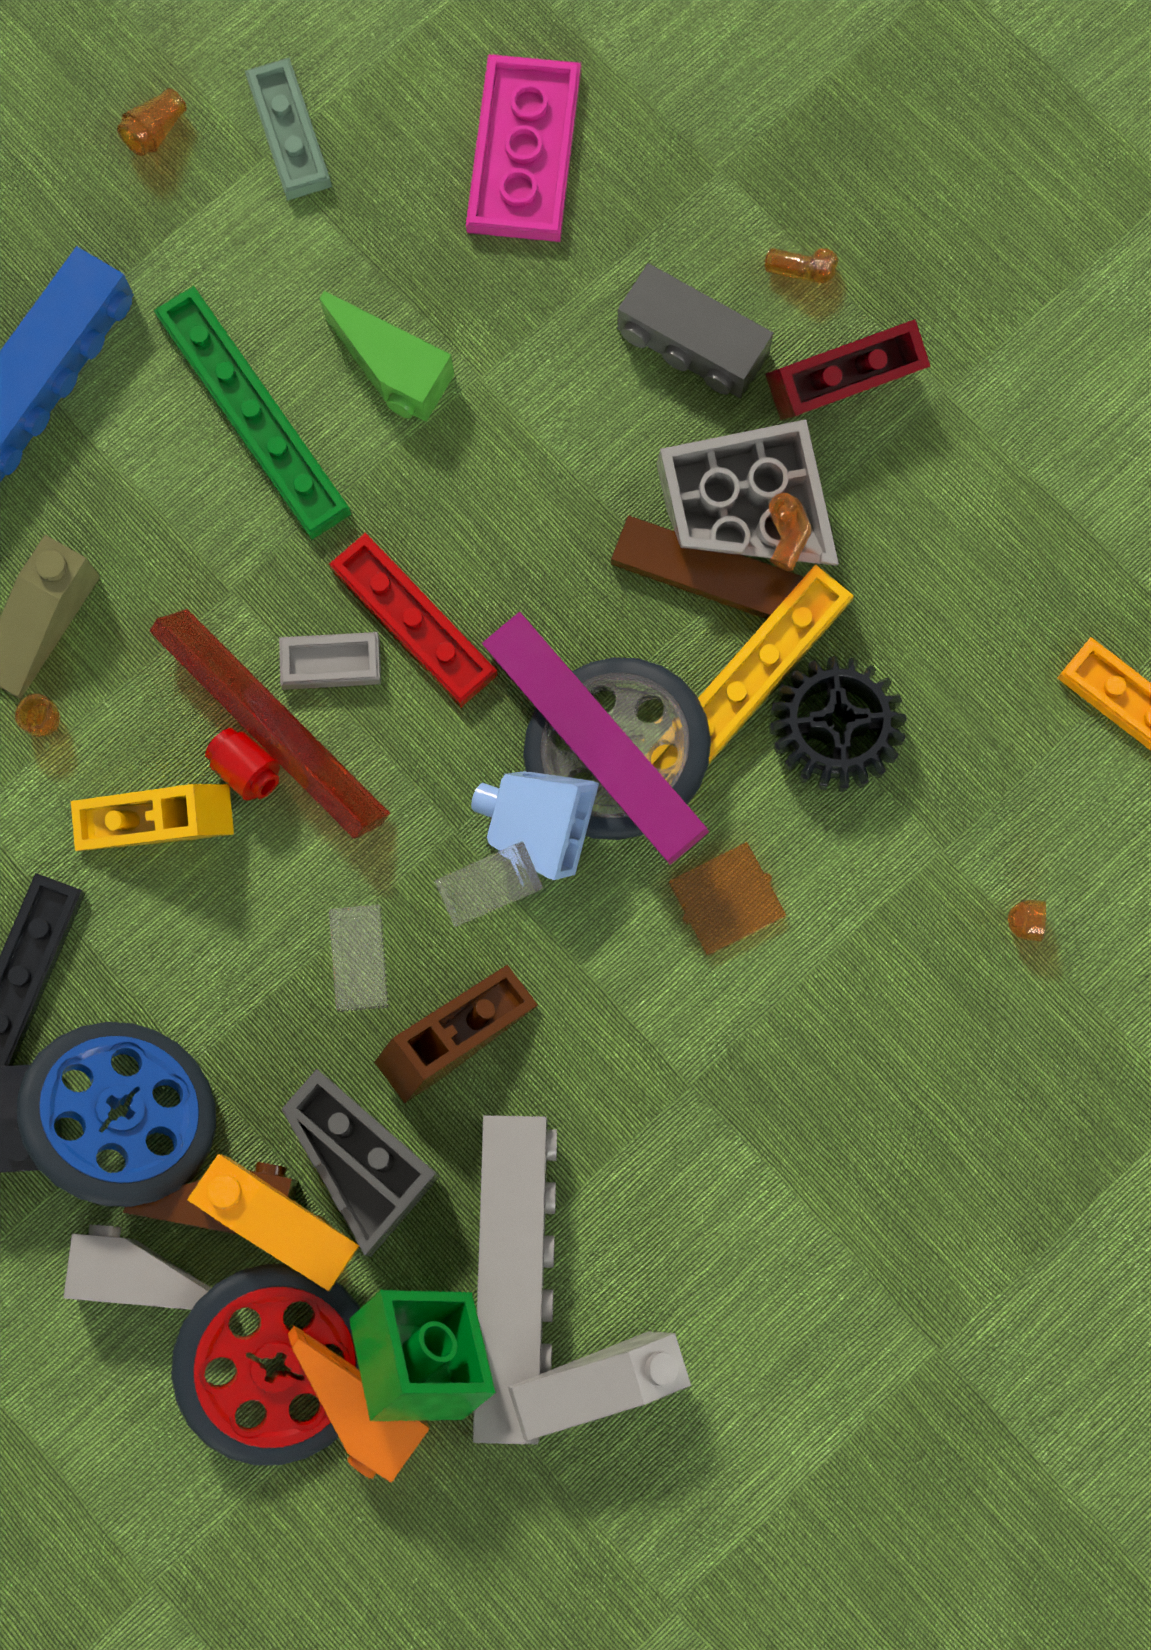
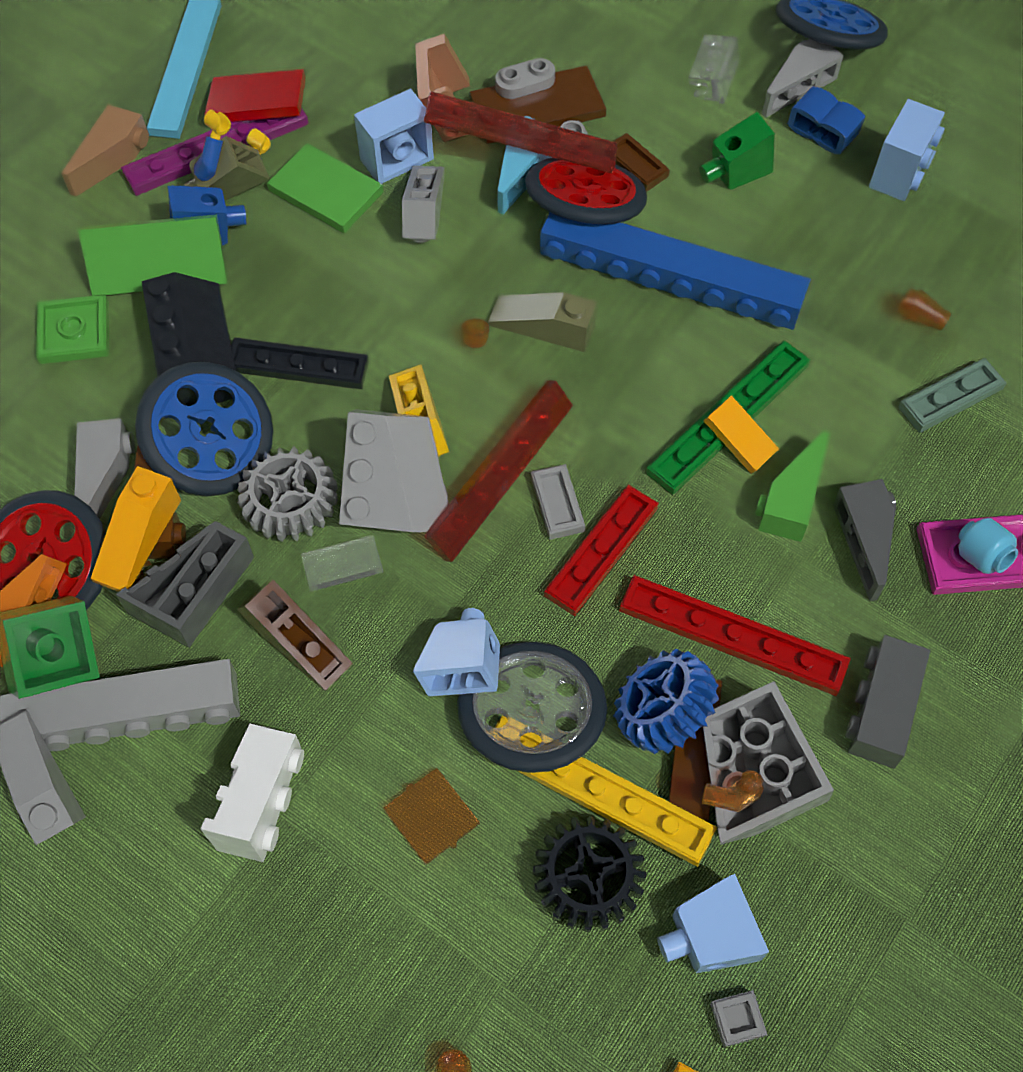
camera: 75 degrees right, 15 degrees down
red brick [205,728,280,801] -> none
clear tile [435,842,544,927] -> none
magenta tile [482,611,709,865] -> none
clear orange arm [765,248,839,284] -> none
dark red brick [765,319,931,420] -> none
none -> white wedge [200,724,304,862]
none -> light grey gear [238,446,338,542]
none -> light grey wedge [339,409,456,532]
none -> blue gear [614,648,719,754]
none -> red tile [619,575,851,696]
none -> light blue torso [657,874,769,973]
none -> light orange tile [703,395,779,474]
none -> light grey tile [710,991,767,1048]
none -> dark grey slope [833,479,896,601]
none -> medium azure head [958,518,1018,574]

